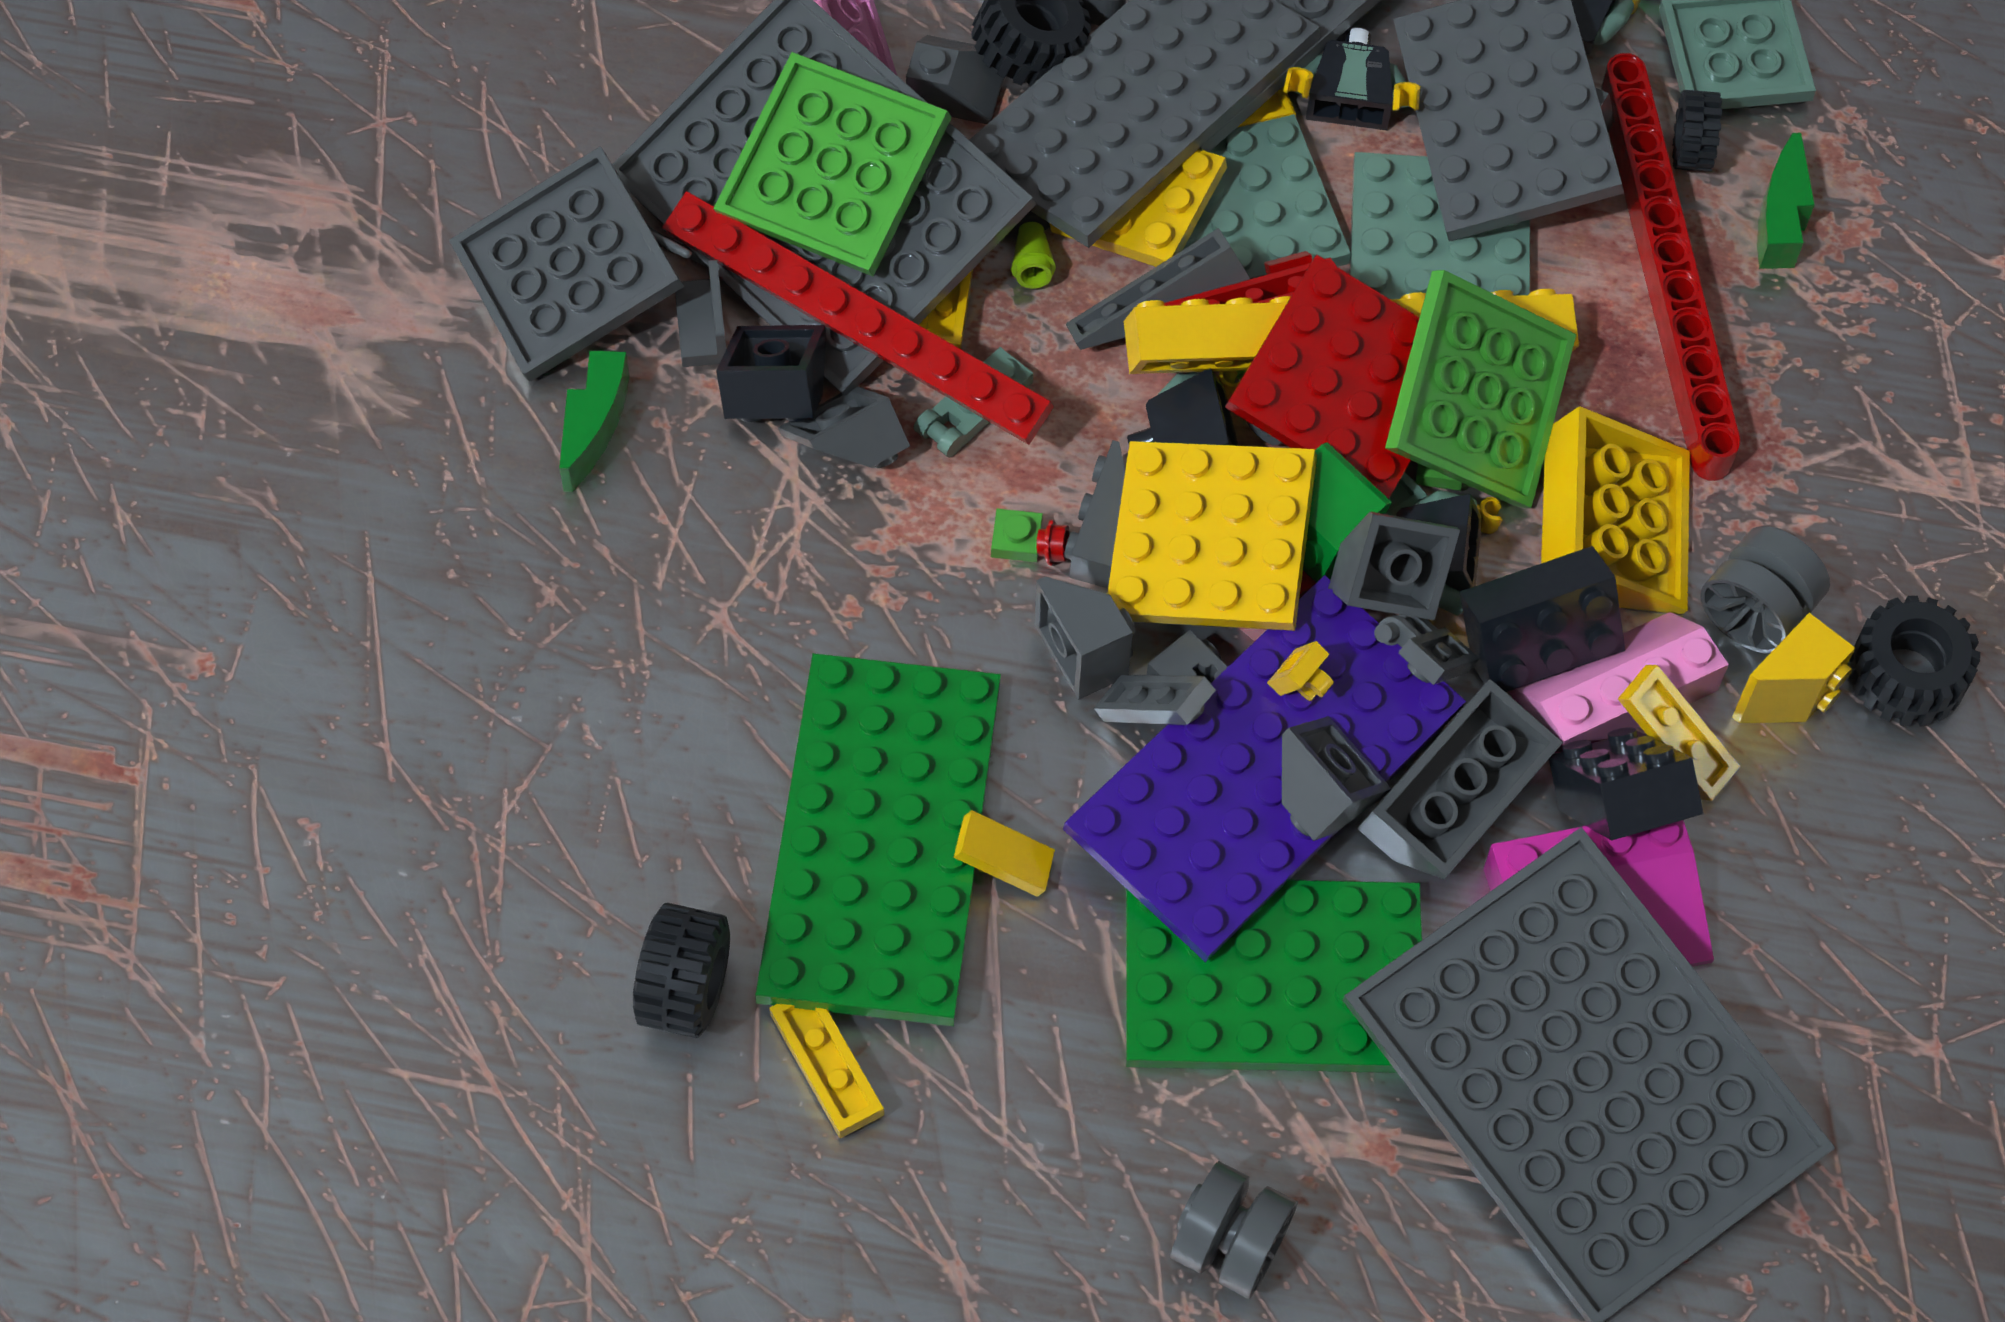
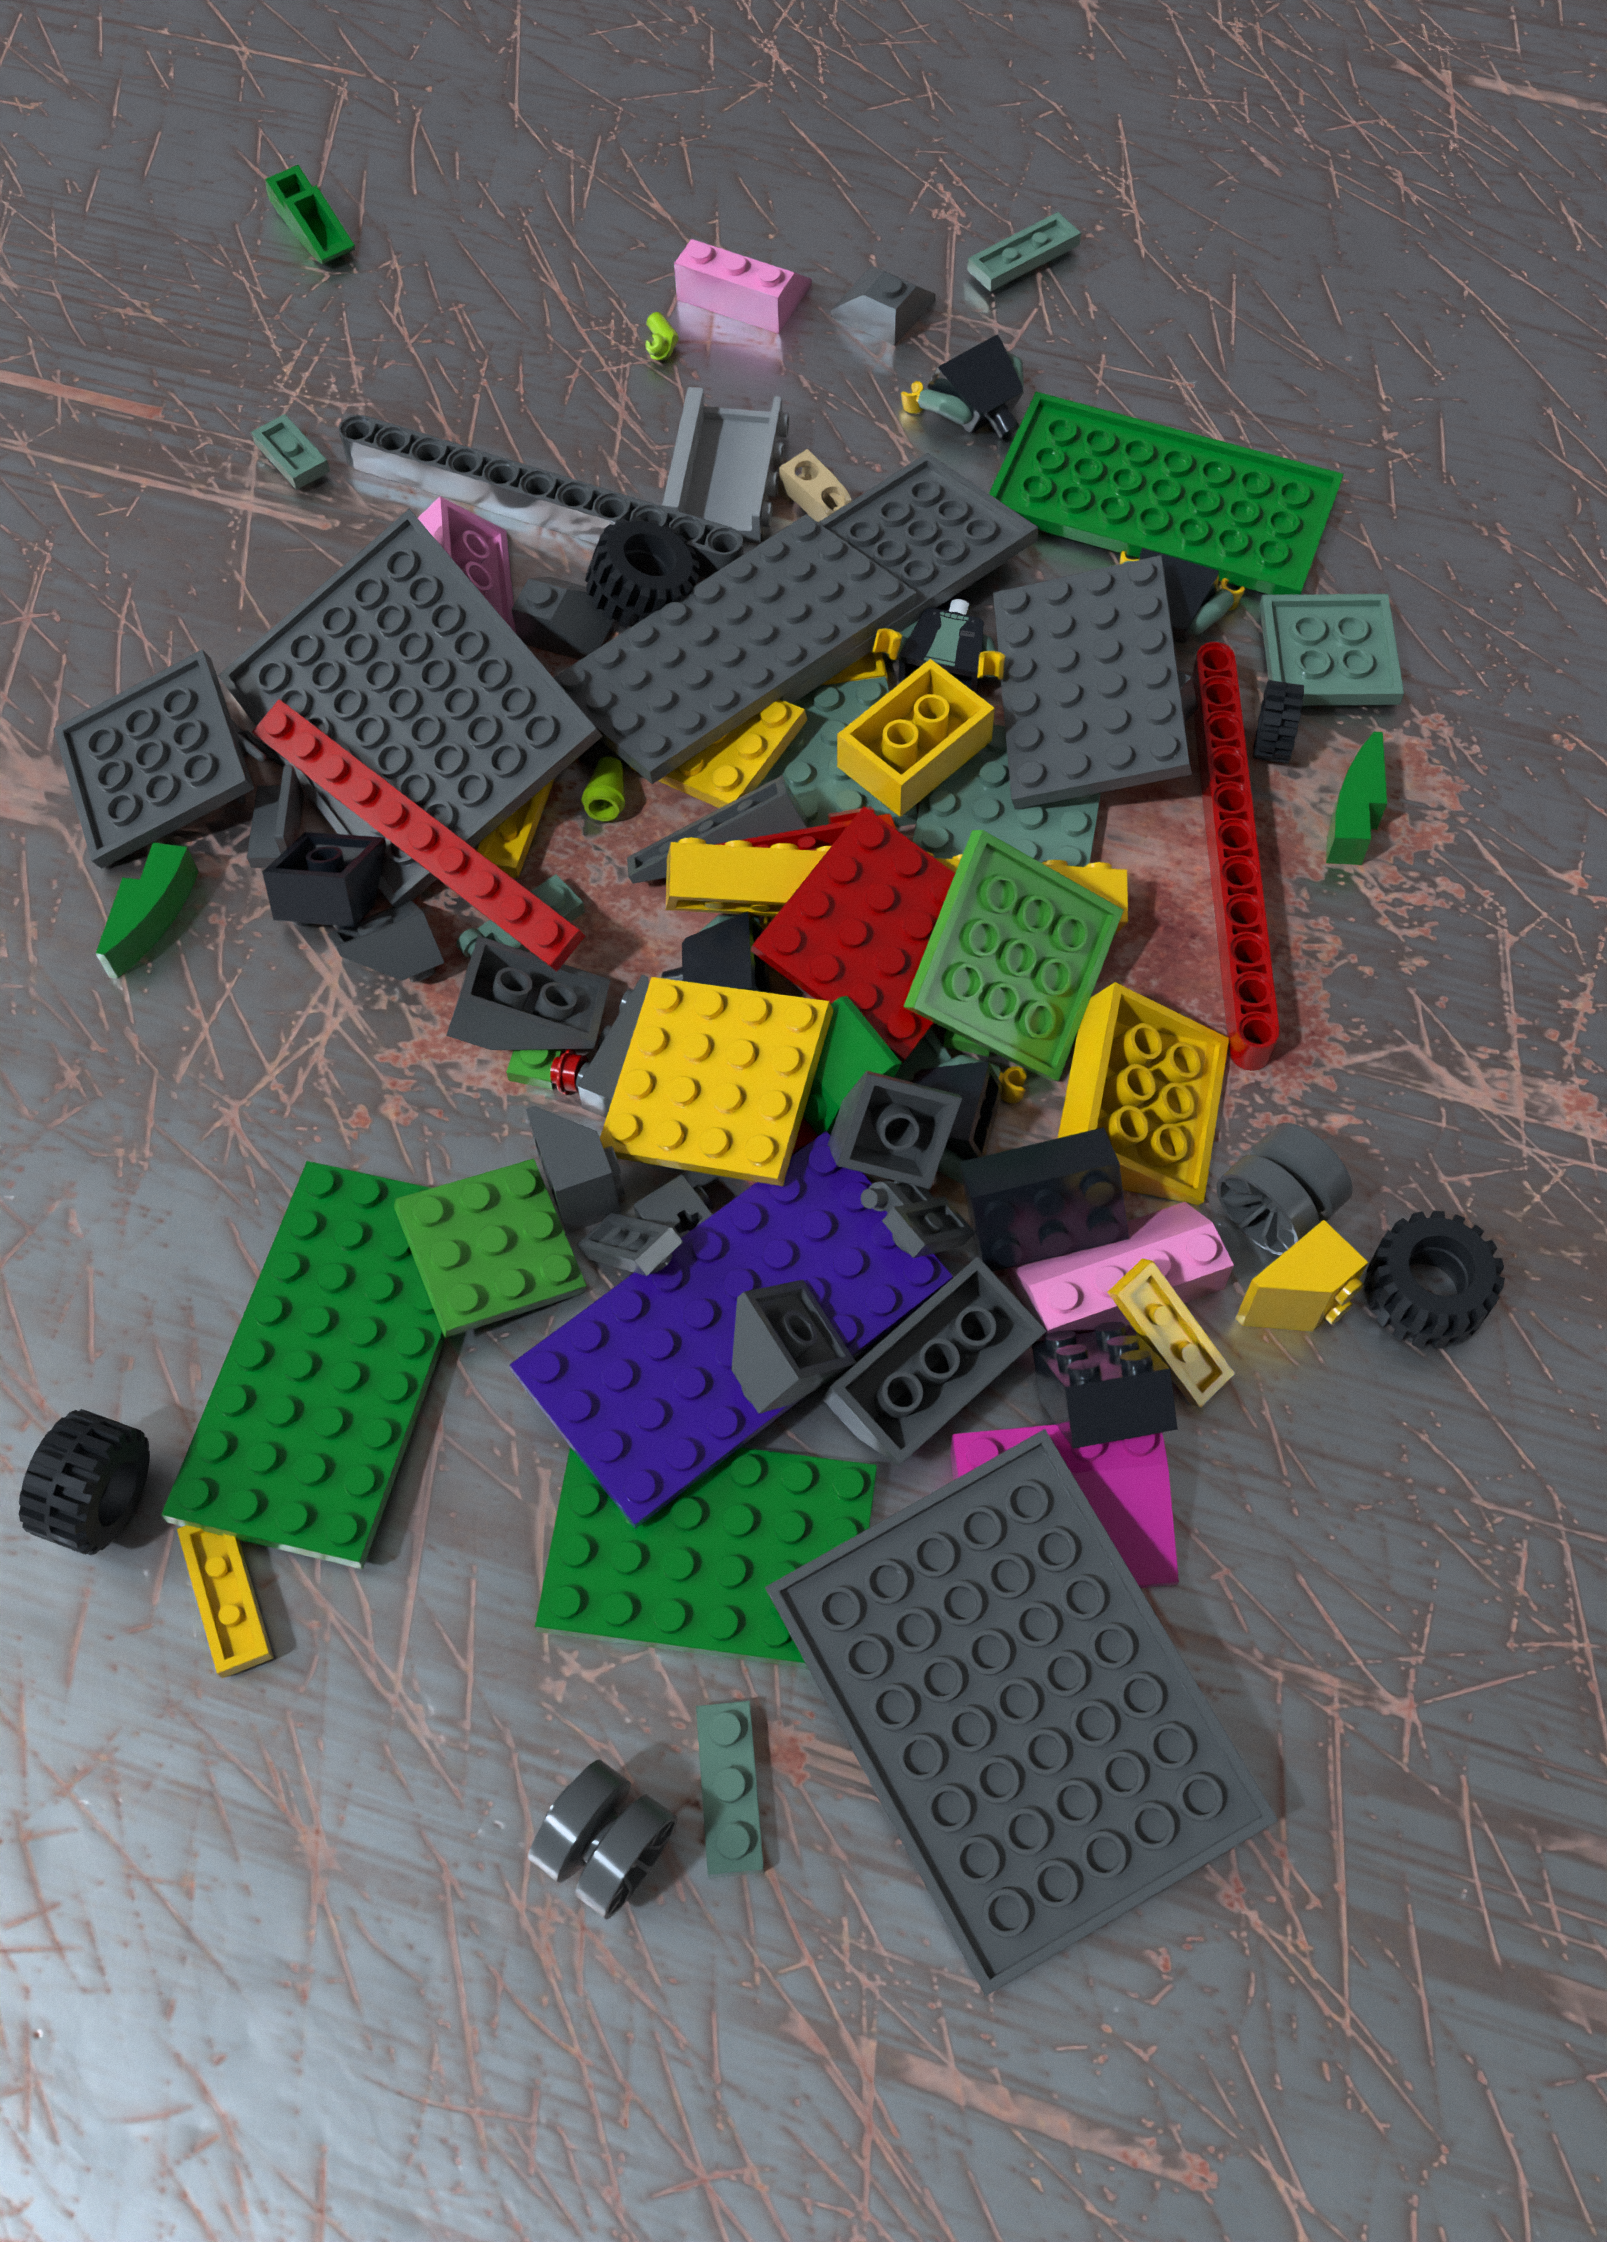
camera: 10 degrees right, 0 degrees up
bright green plate [713,52,952,277] -> none
yellow tile [953,810,1055,897] -> none
yellow tile [1267,641,1334,701] -> none
none -> bright green plate [394,1158,587,1338]
none -> dark grey slope [446,936,610,1050]
none -> sand green plate [696,1701,764,1878]
none -> yellow brick [837,659,995,817]

